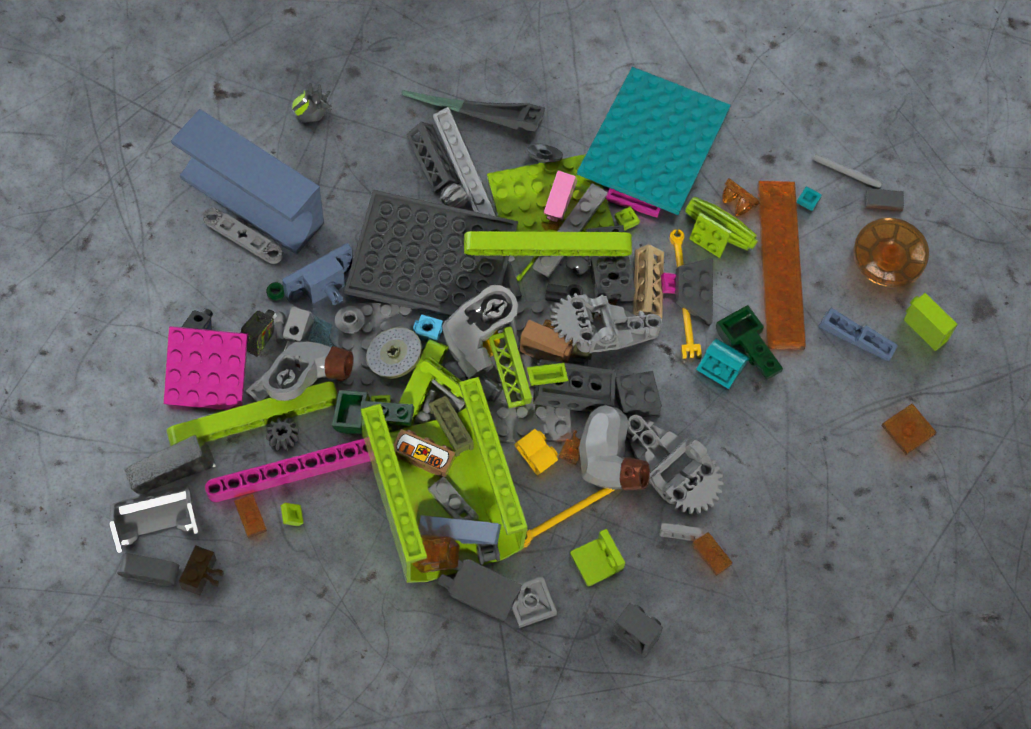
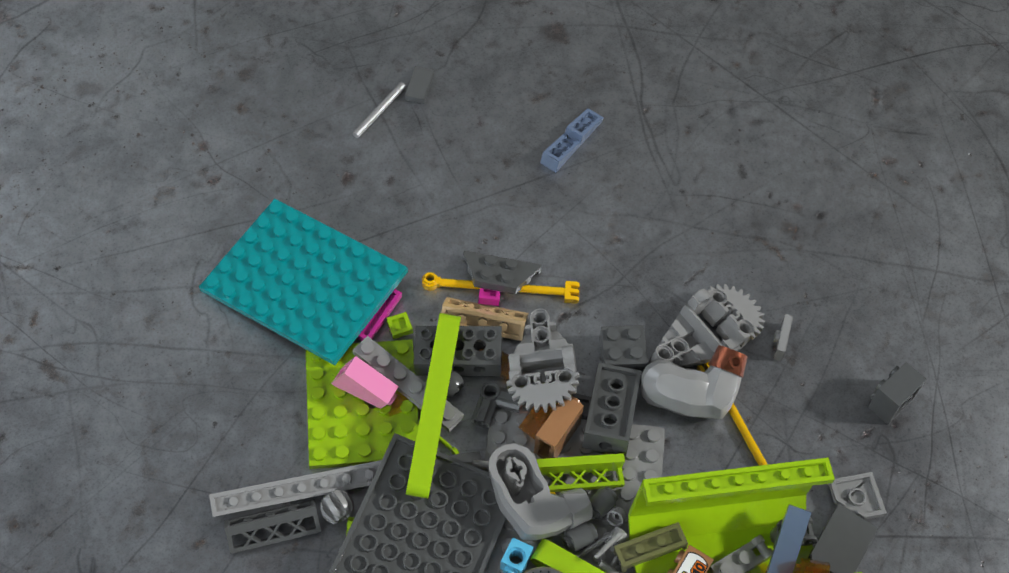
camera: 80 degrees left, 5 degrees down
dark grey plate [401,90,545,132] -> none
lime plate [419,357,463,398] -> none
yellow brick [514,429,558,476] -> none
dark grey dish [527,144,563,163] -> none
lime tile [527,363,568,386] -> none
clear orange plate [558,430,581,465] -> none
lime bracket [570,528,625,587] -> none
lime plate [685,196,758,258] -> none
clear orange plate [692,532,733,576] -> none
teal brick [696,338,749,389] -> none
dark green plate [716,305,783,380] -> none
clear orange tile [722,178,760,216] -> none
clear orange plate [758,181,806,350] -> none
teal plate [796,186,822,211] -> none
clear orange dish [853,218,929,287] -> none
clear orange plate [881,403,937,455] -> none
lime brick [904,293,958,351] -> none

